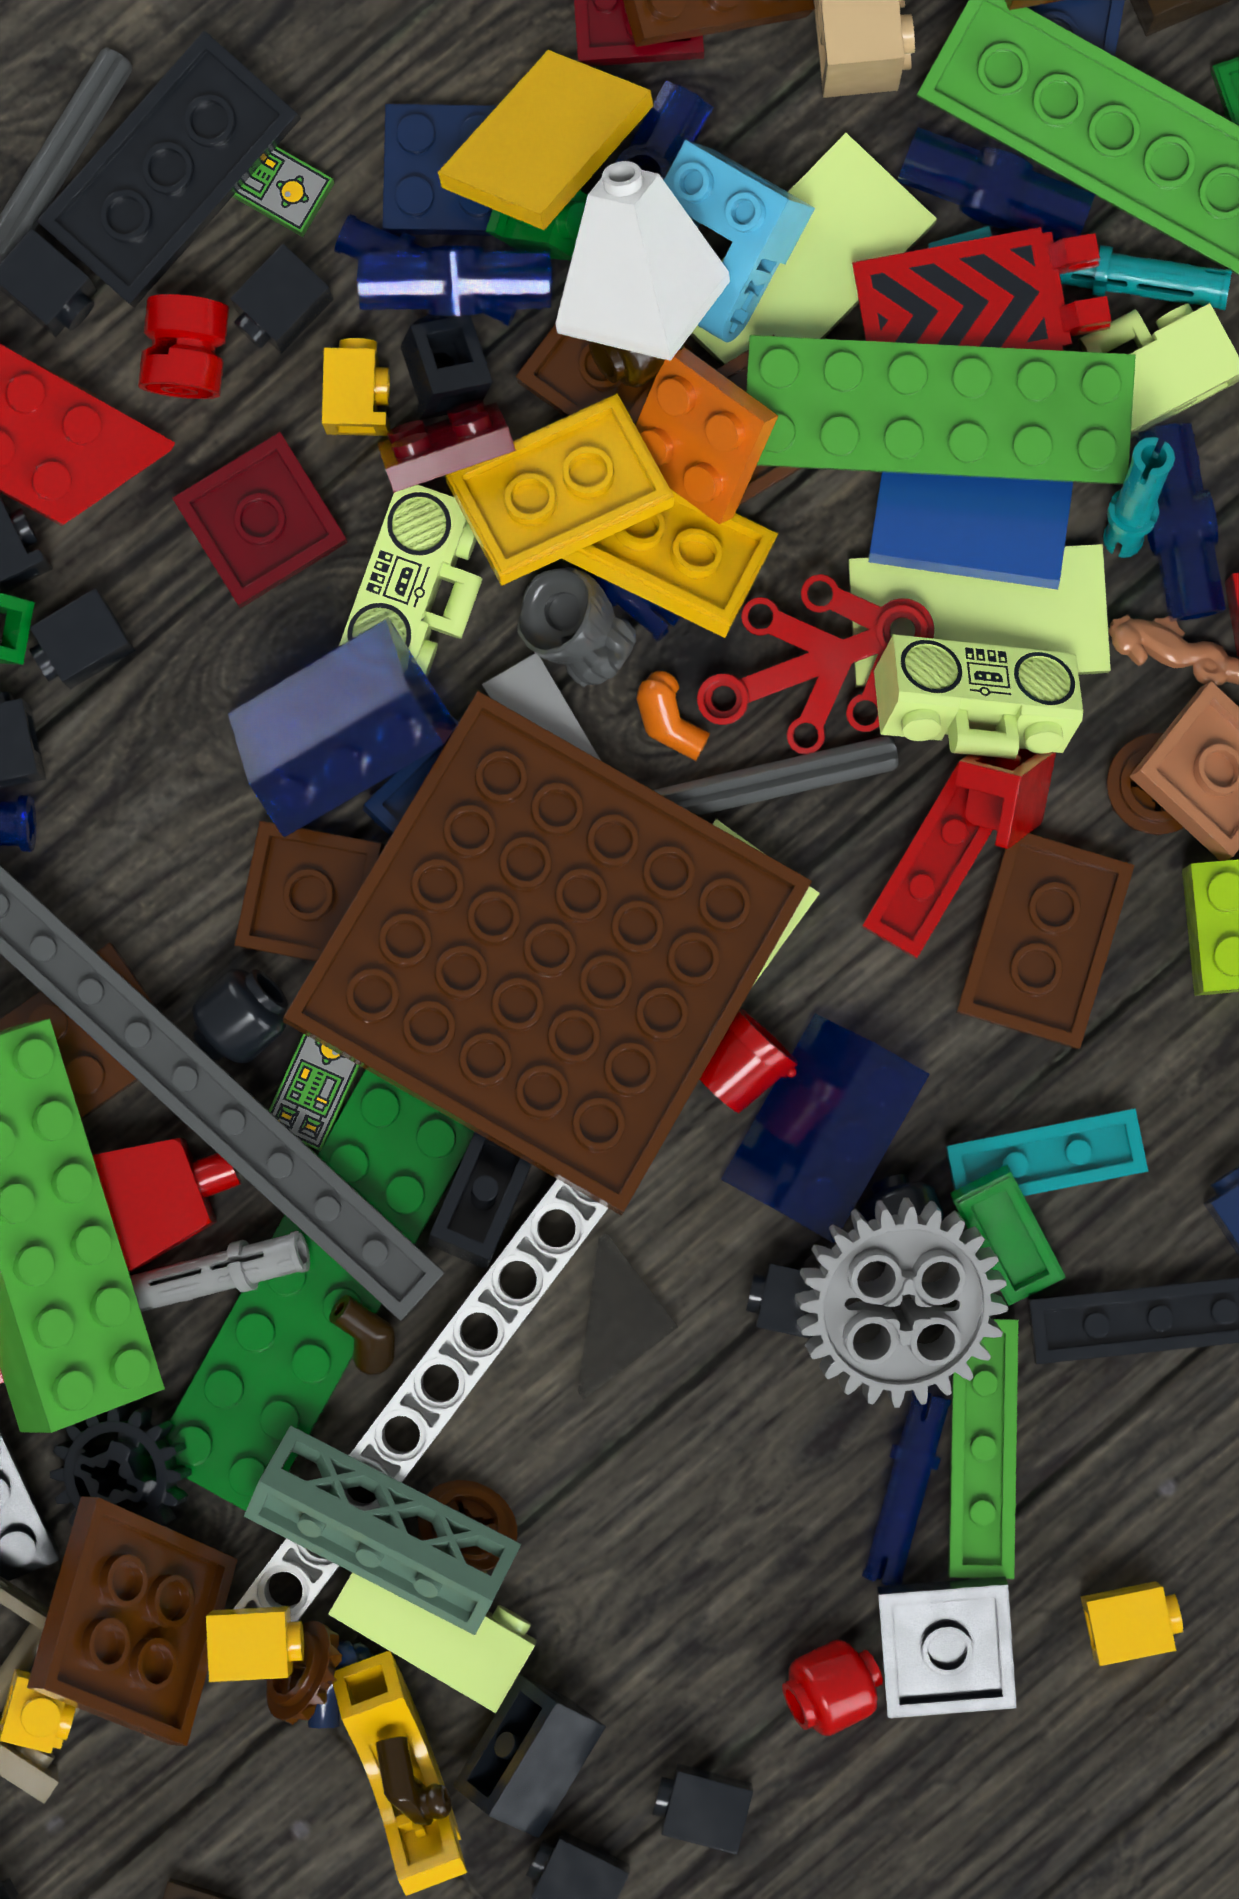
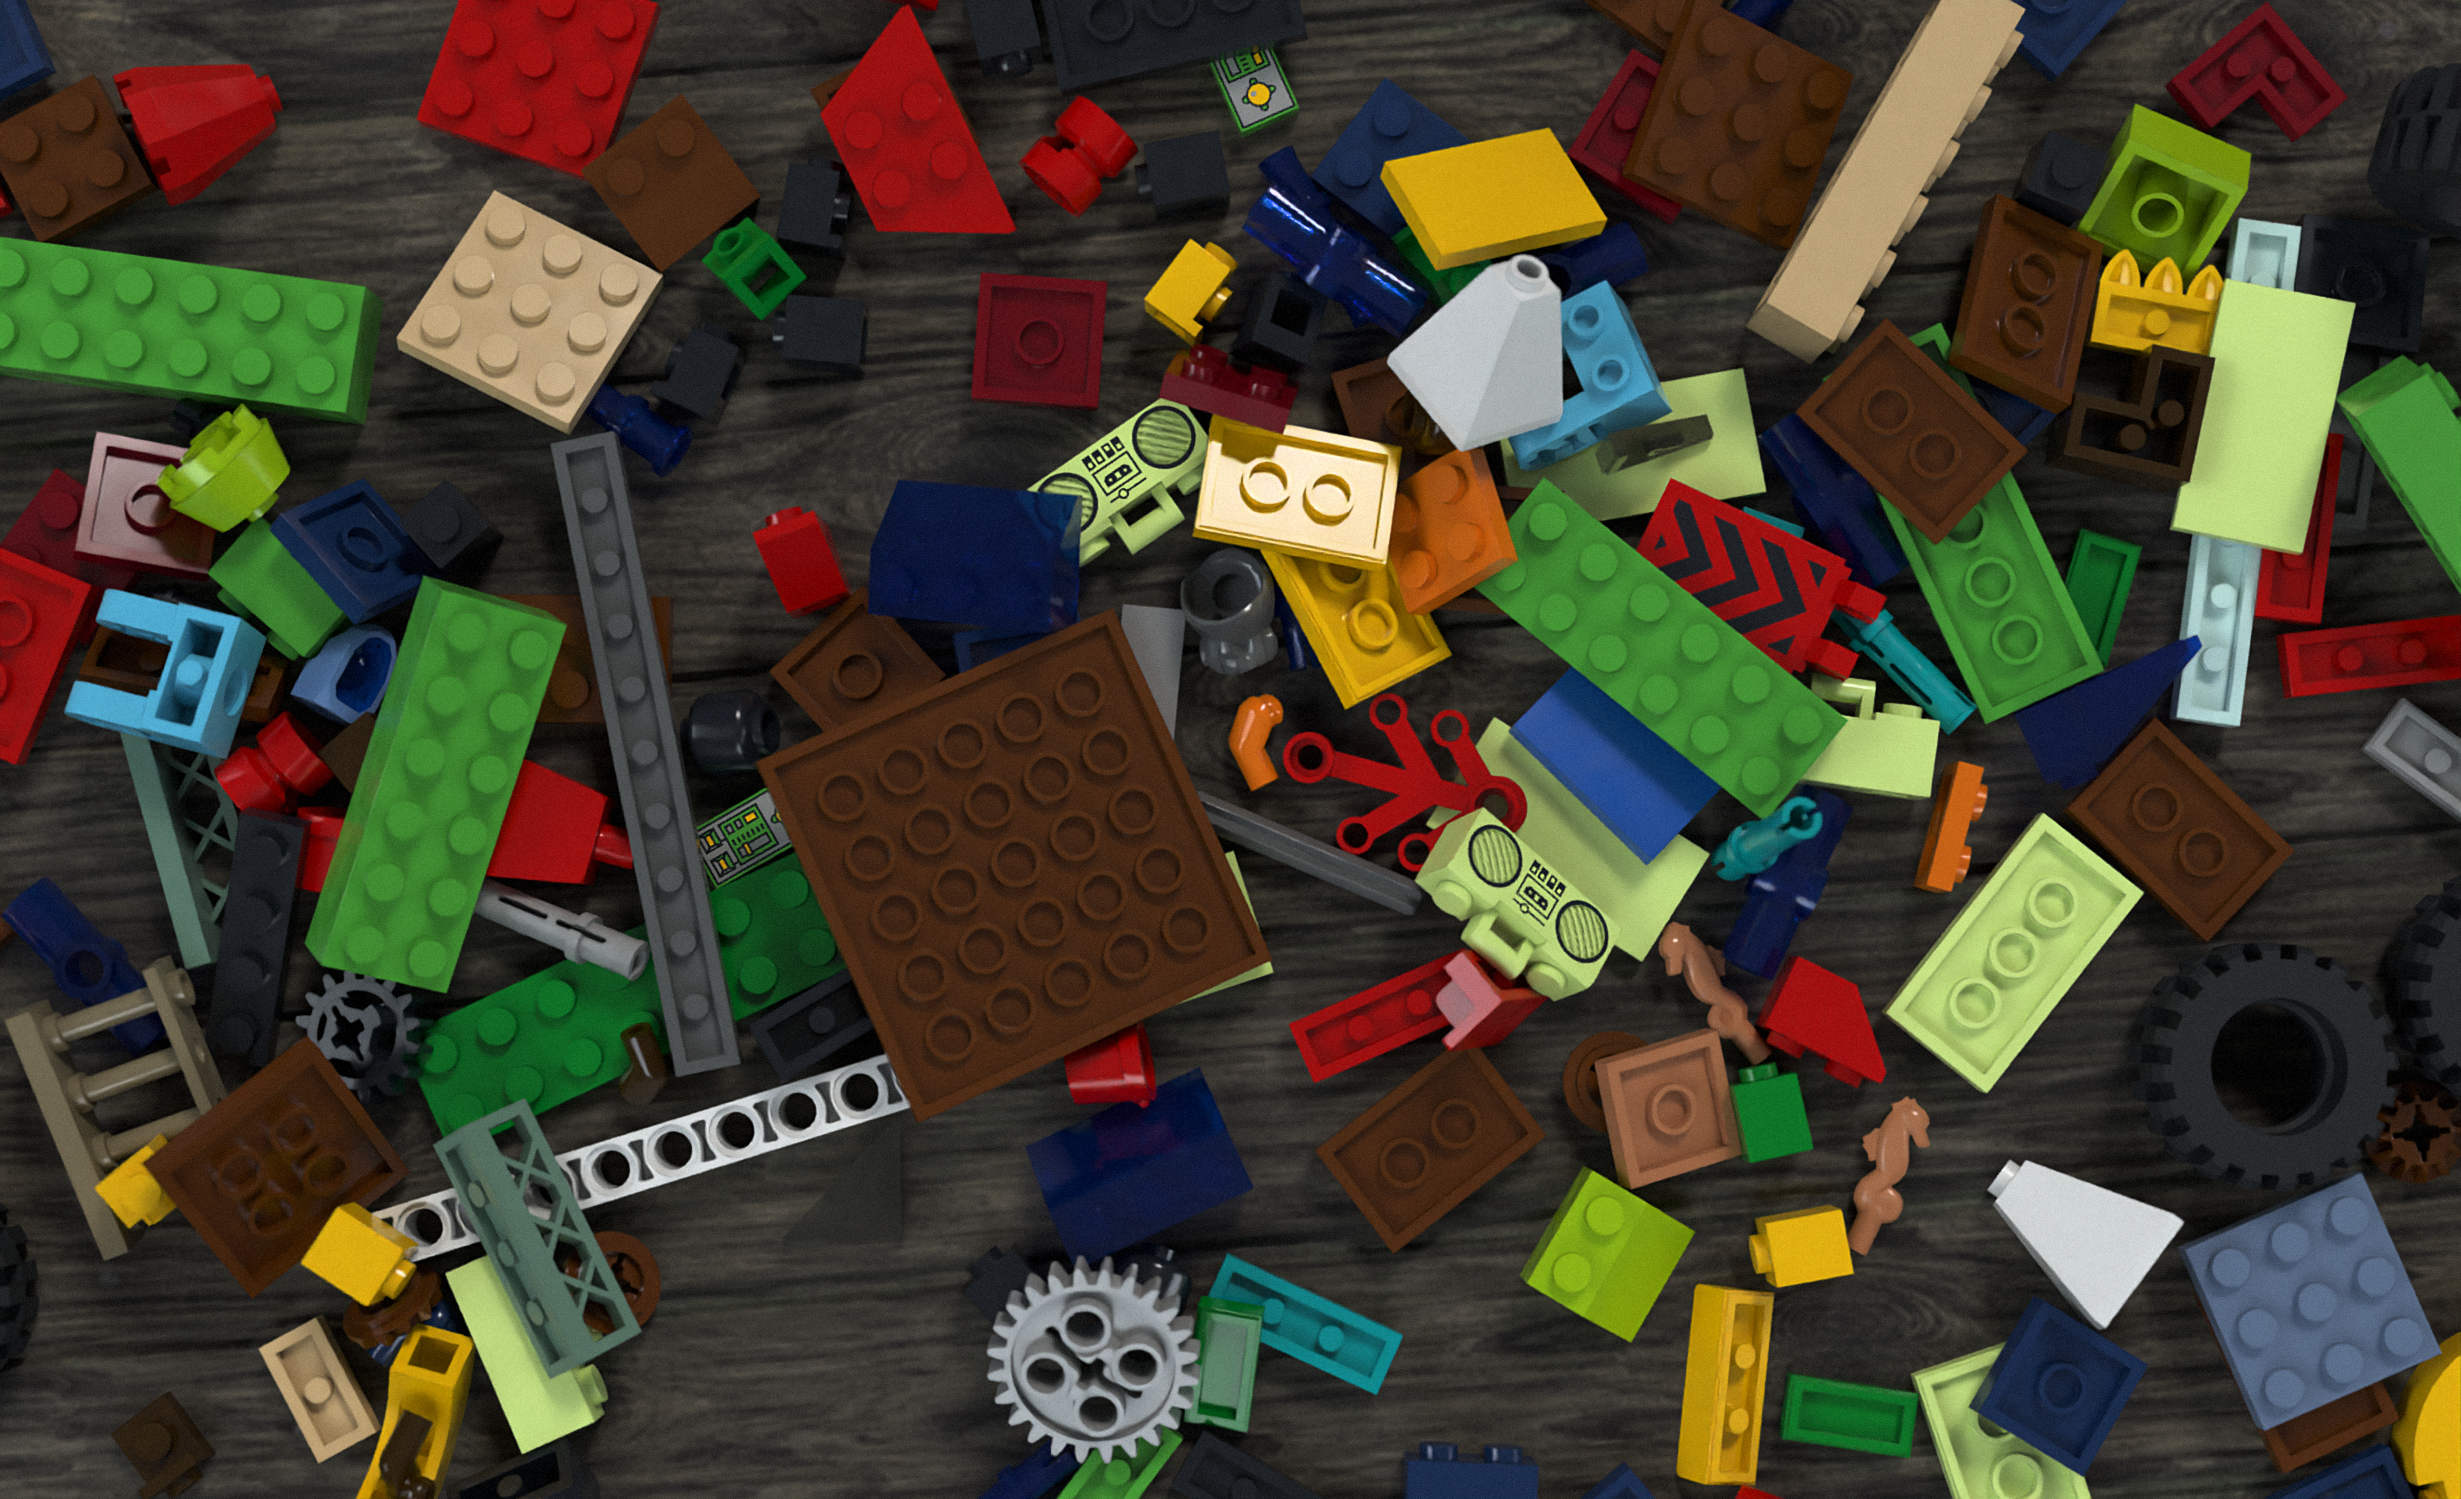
camera: 20 degrees right, 0 degrees up
none -> tan plate [259,1315,382,1464]
none -> red slope [752,506,853,619]
none -> clear smoke tile [1595,414,1714,476]
none -> reddish brown plate [1794,318,2028,546]

